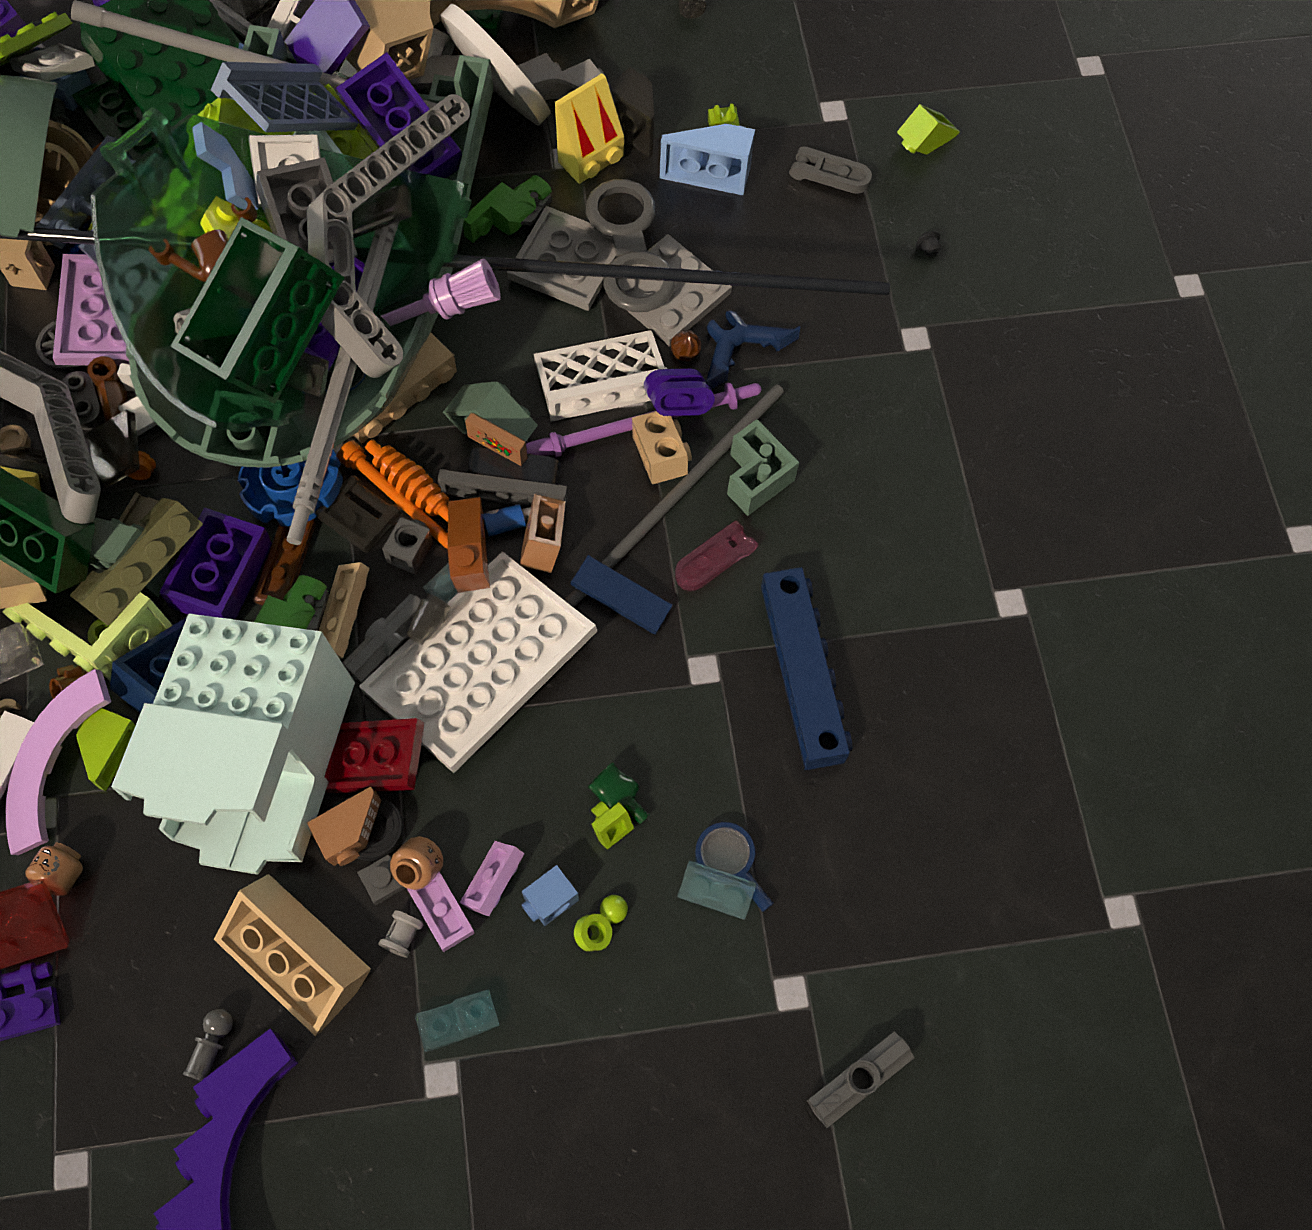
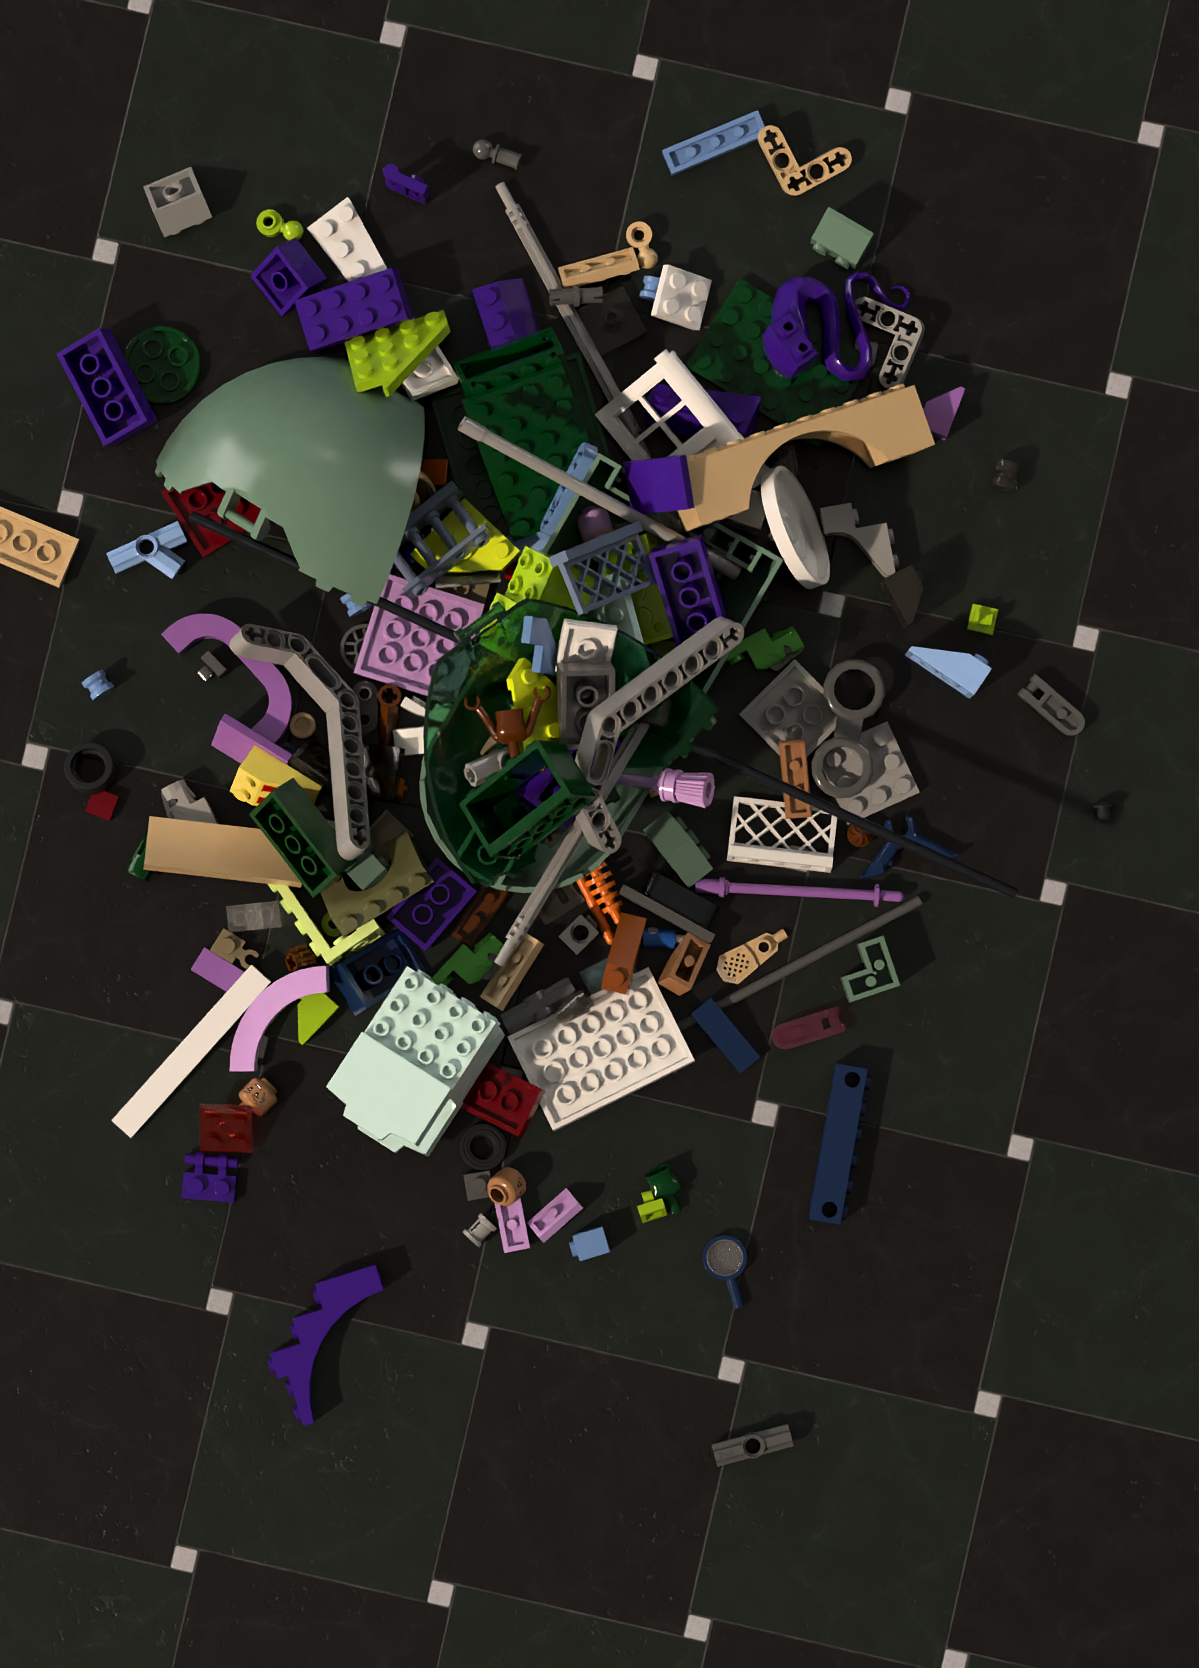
camera: 25 degrees right, 20 degrees up
dark grey pin [183,1008,233,1081] -> none
tan slope [214,874,371,1036] -> none
medium nougat slope [307,787,381,866] -> none
clear light blue slope [415,989,499,1053] -> none
medium nougat tile [465,413,528,466] -> none
light yellow slope [555,73,624,184] -> none
lime plate [574,895,628,951] -> none
tan brick [632,411,692,484] -> none
dark purple brick [644,369,715,416] -> none
clear light blue plate [677,860,756,920] -> none
lime slope [897,104,960,155] -> none
none -> medium blue wheel [340,593,373,617]
none -> tan piece [716,929,788,984]
none -> medium nougat tile [778,738,812,819]

